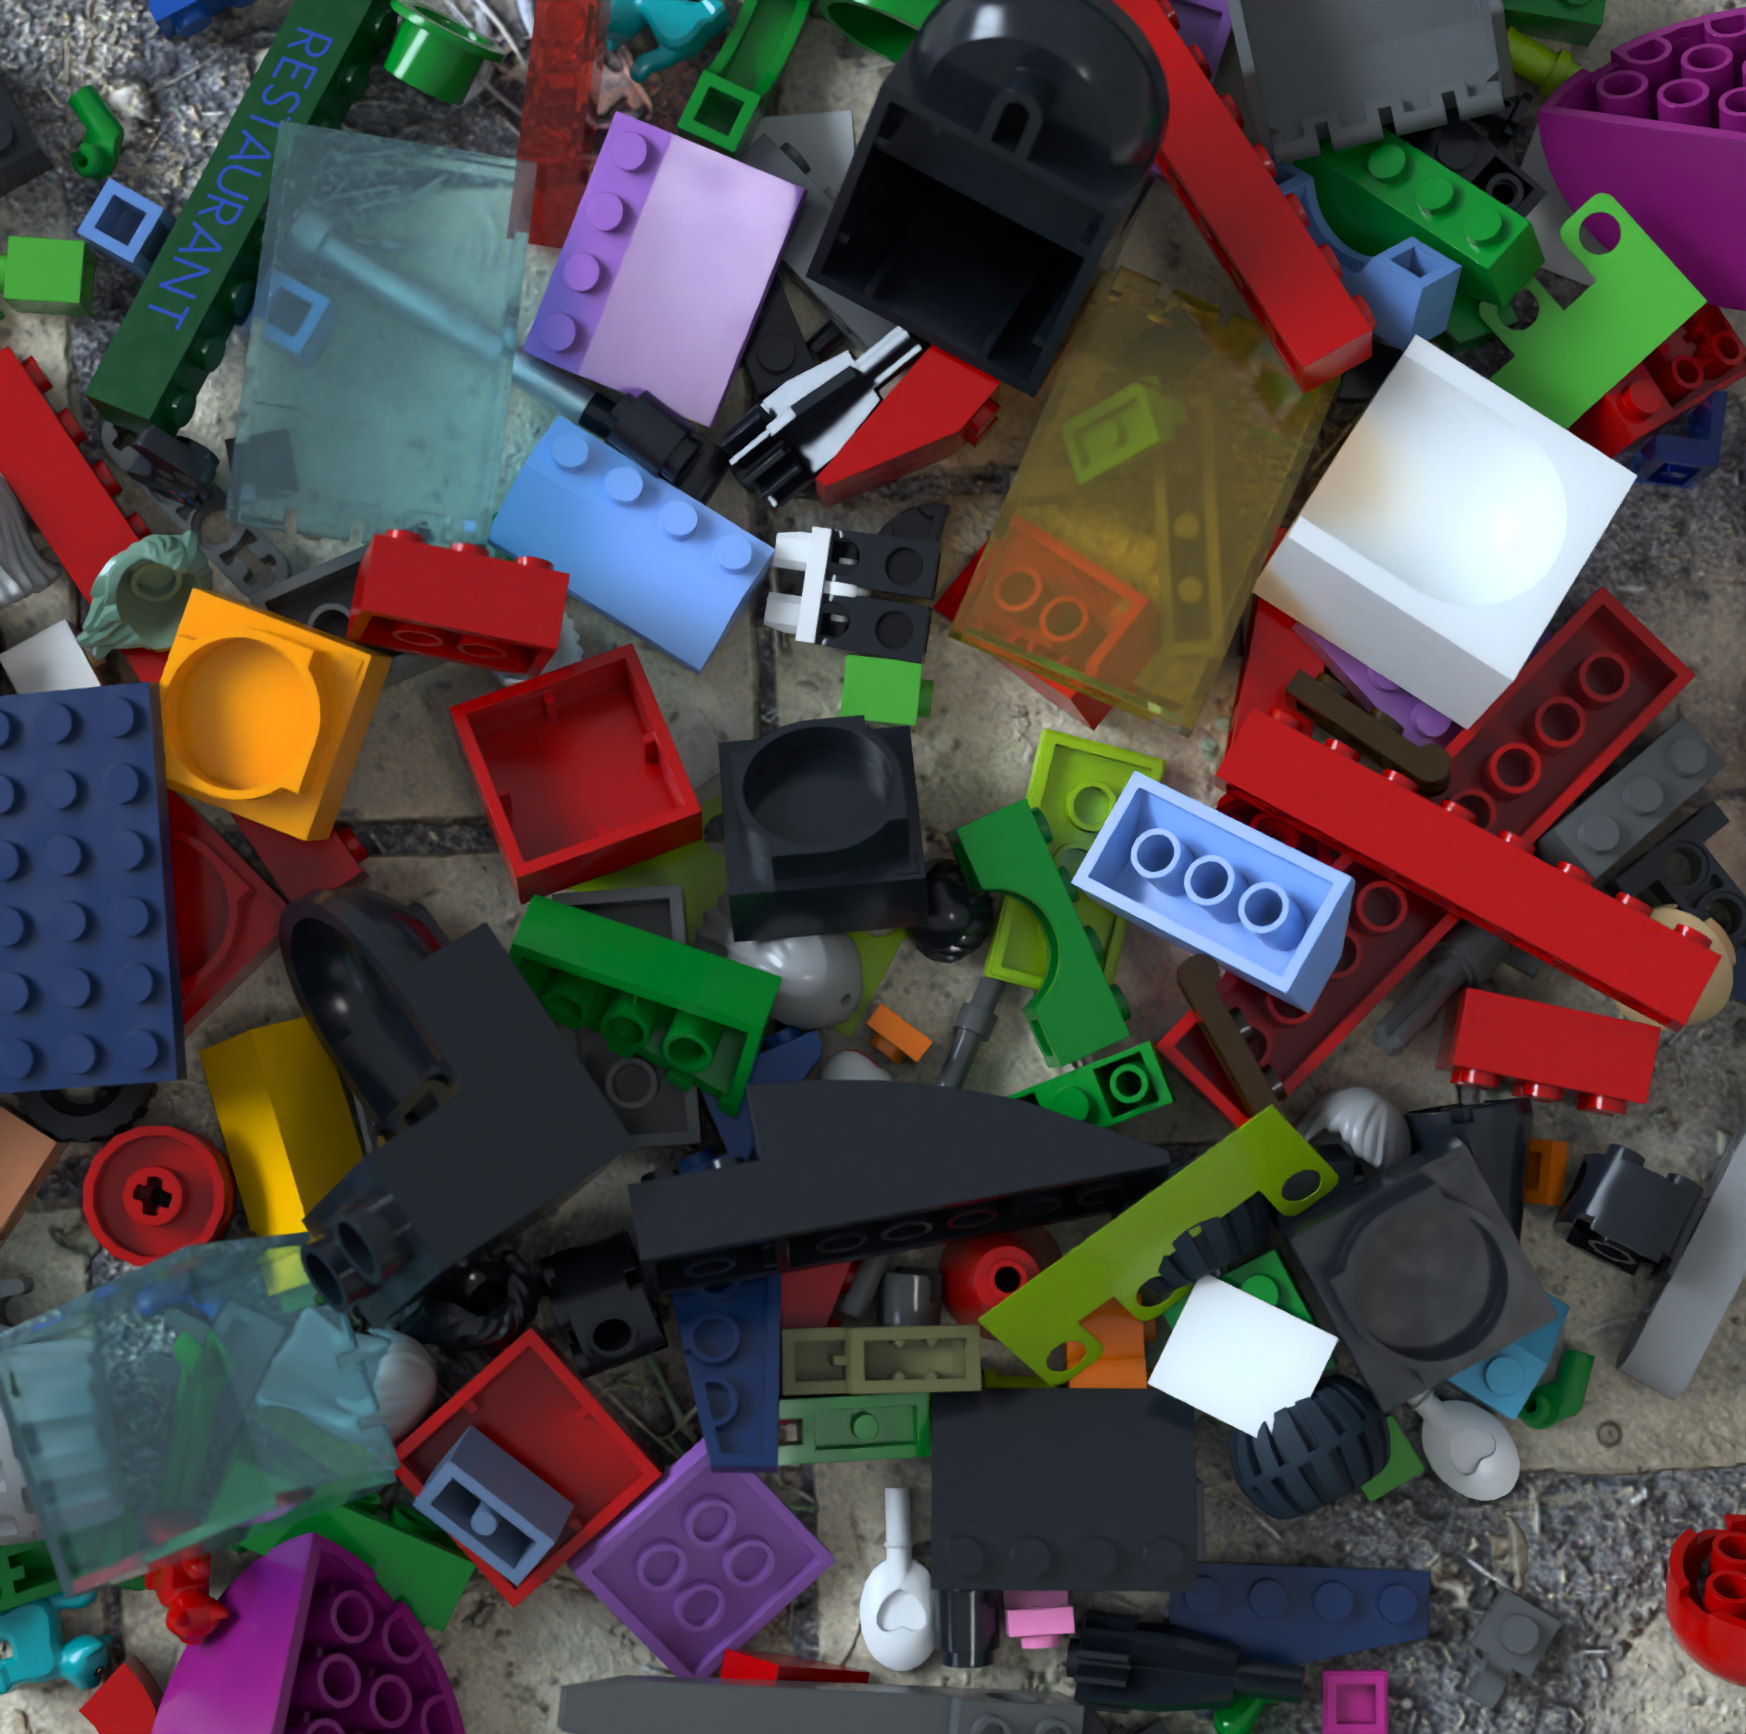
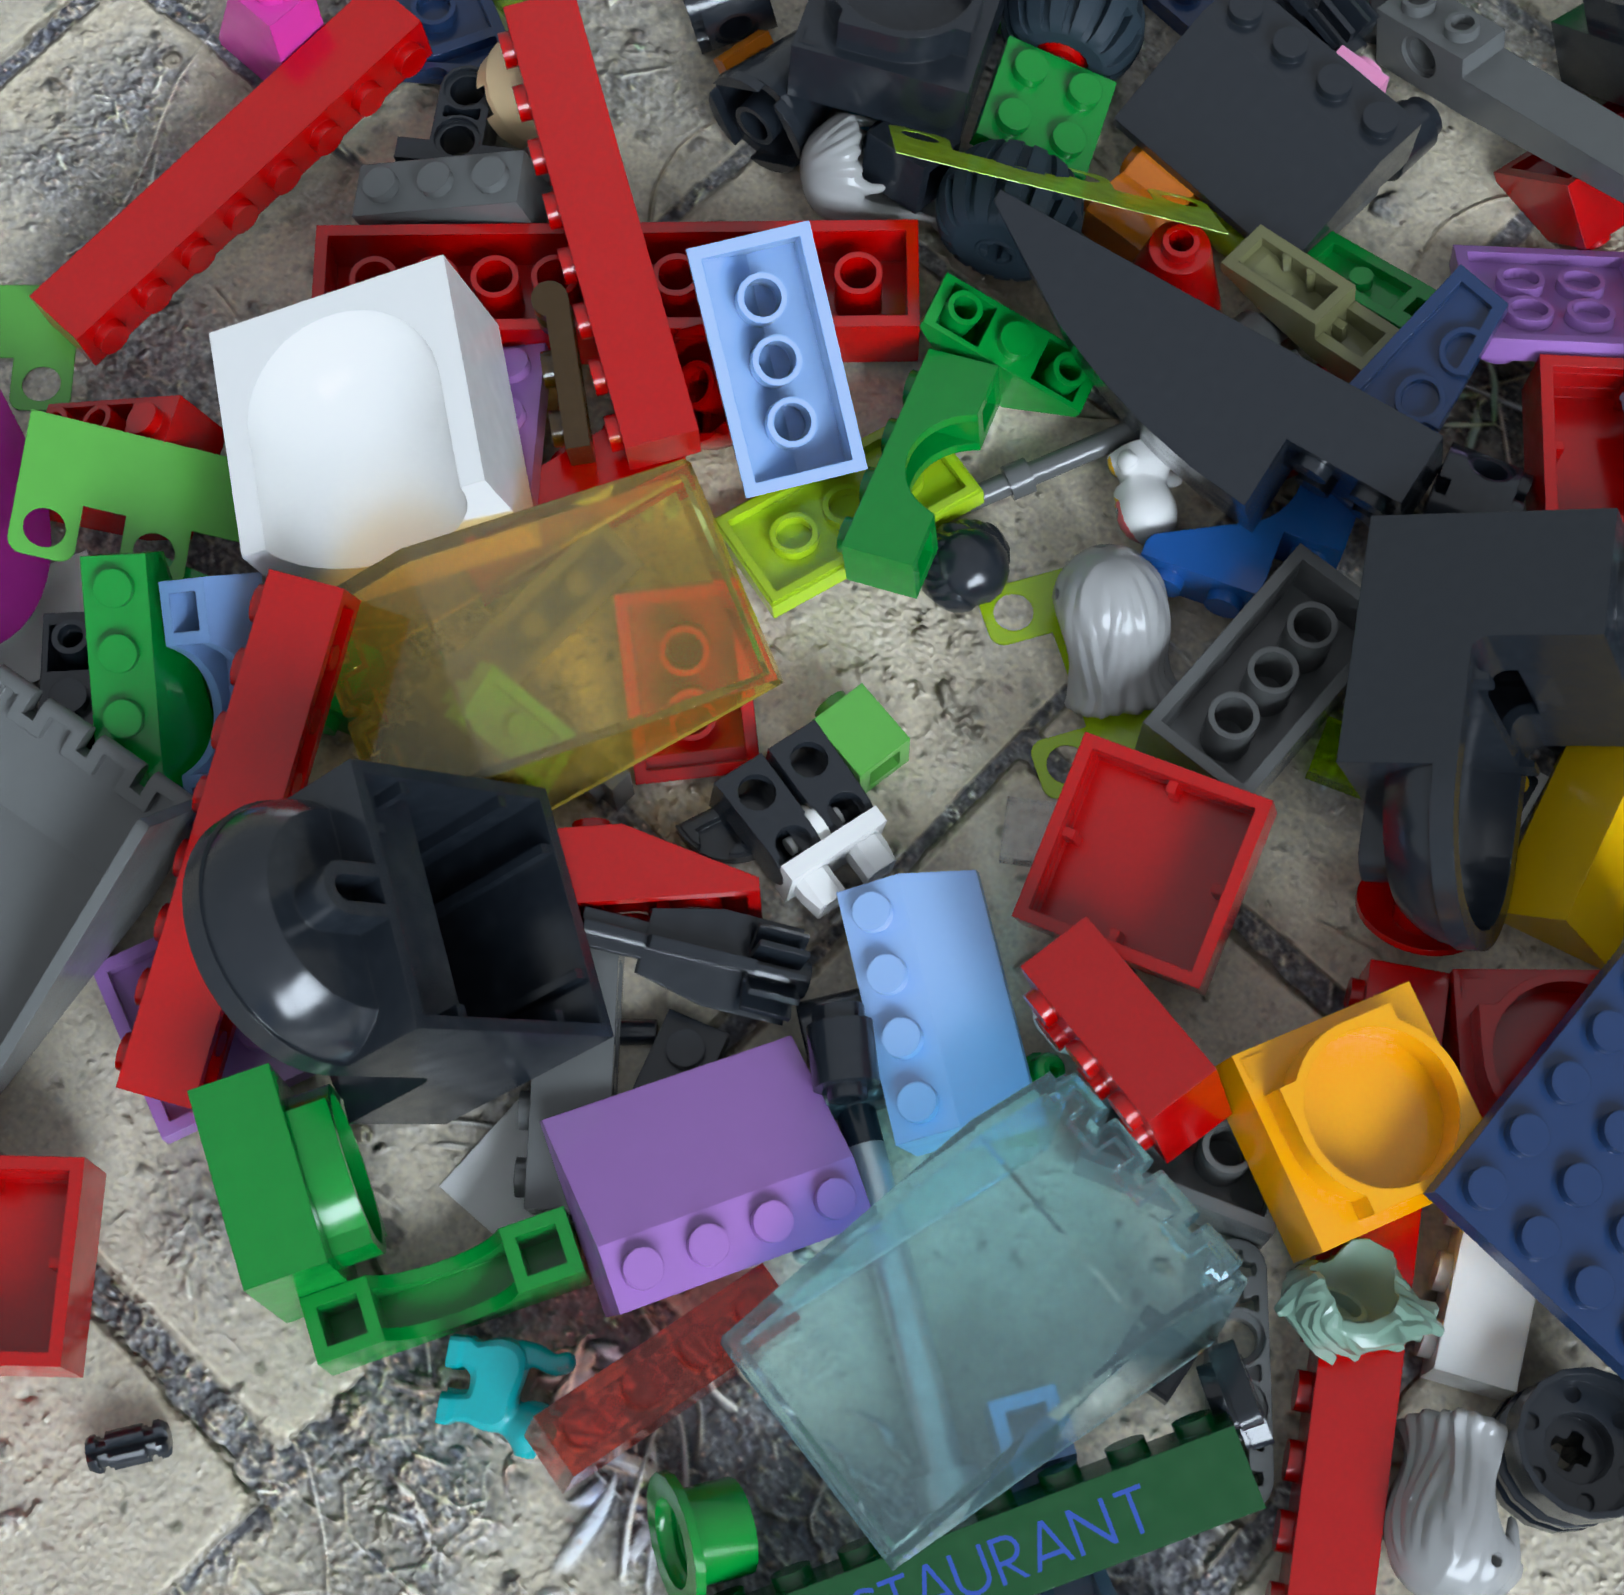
camera: 130 degrees left, 15 degrees down
green wedge [509,894,783,1119] -> none
black container [718,715,929,942] -> none
white piece [860,1486,935,1671] -> none
orange plate [866,1003,933,1066] -> none
white sticker [1147,1274,1339,1438] -> none
dark brown plate [1175,954,1288,1119] -> none
dark grey piece [1372,918,1509,1056] -> none
red brick [1435,988,1661,1117] -> none
clear blue panel [1631,390,1728,490] -> none

